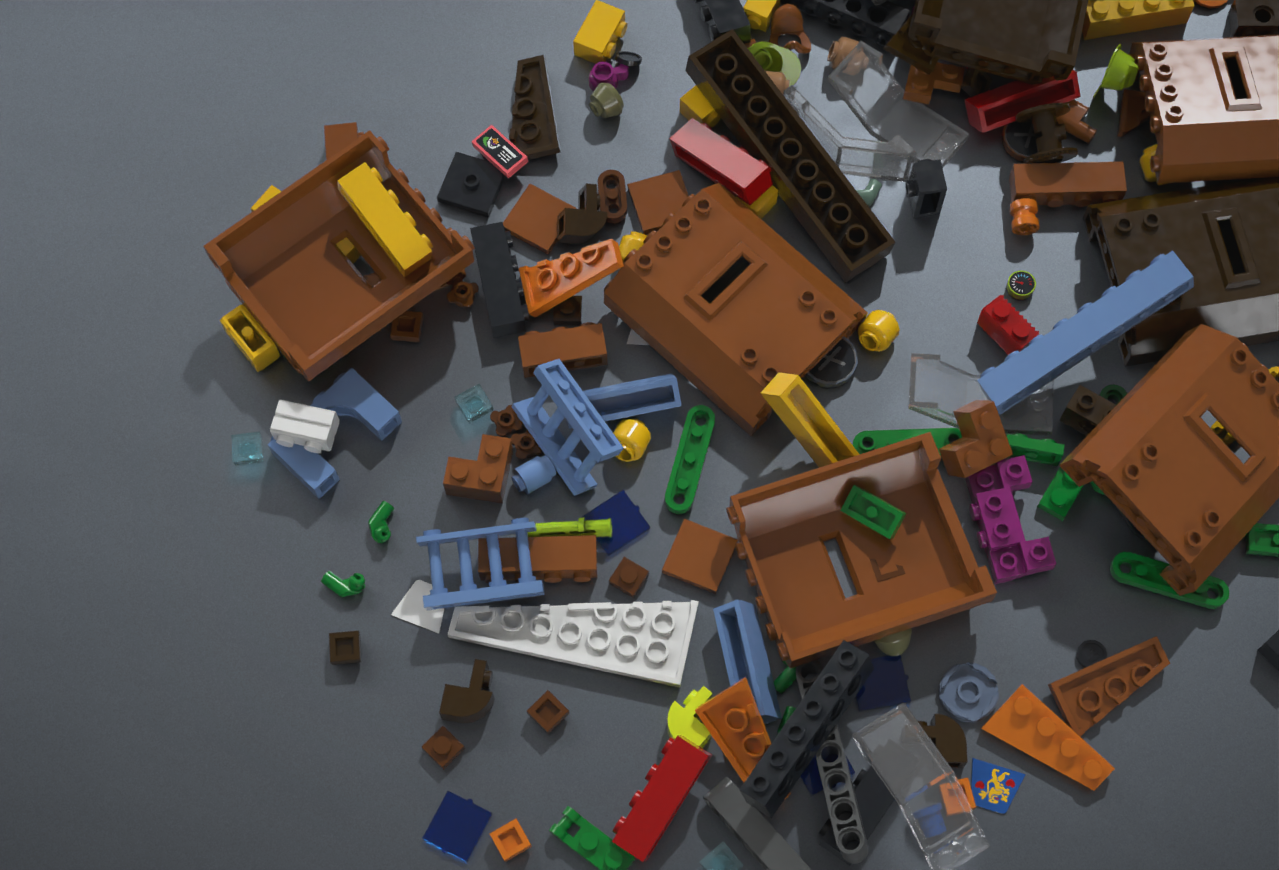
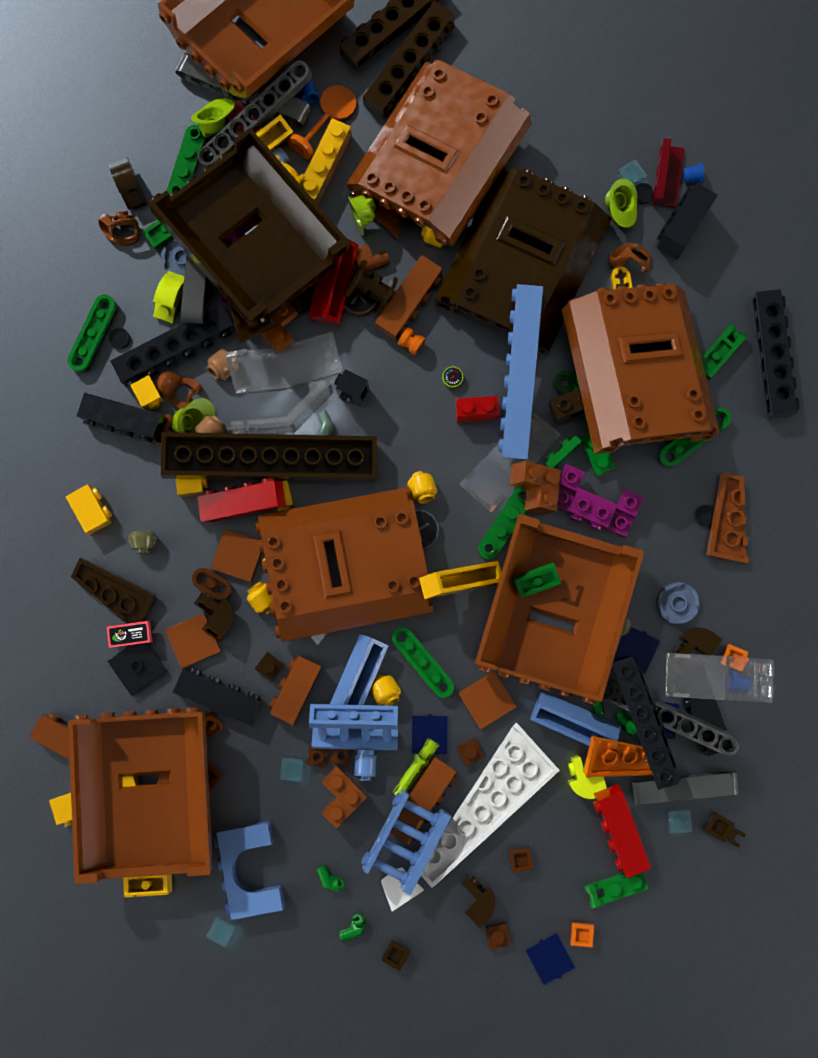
camera: 50 degrees left, 15 degrees up
white brick [270,400,339,453] -> none
yellow brick [337,162,433,277] -> none
orange wing [519,239,624,318] -> none
magenta piece [588,62,629,92] -> none
black piece [615,51,642,66] -> none
blue sticker [971,758,1026,814] -> none
orange wing [981,684,1115,791] -> none

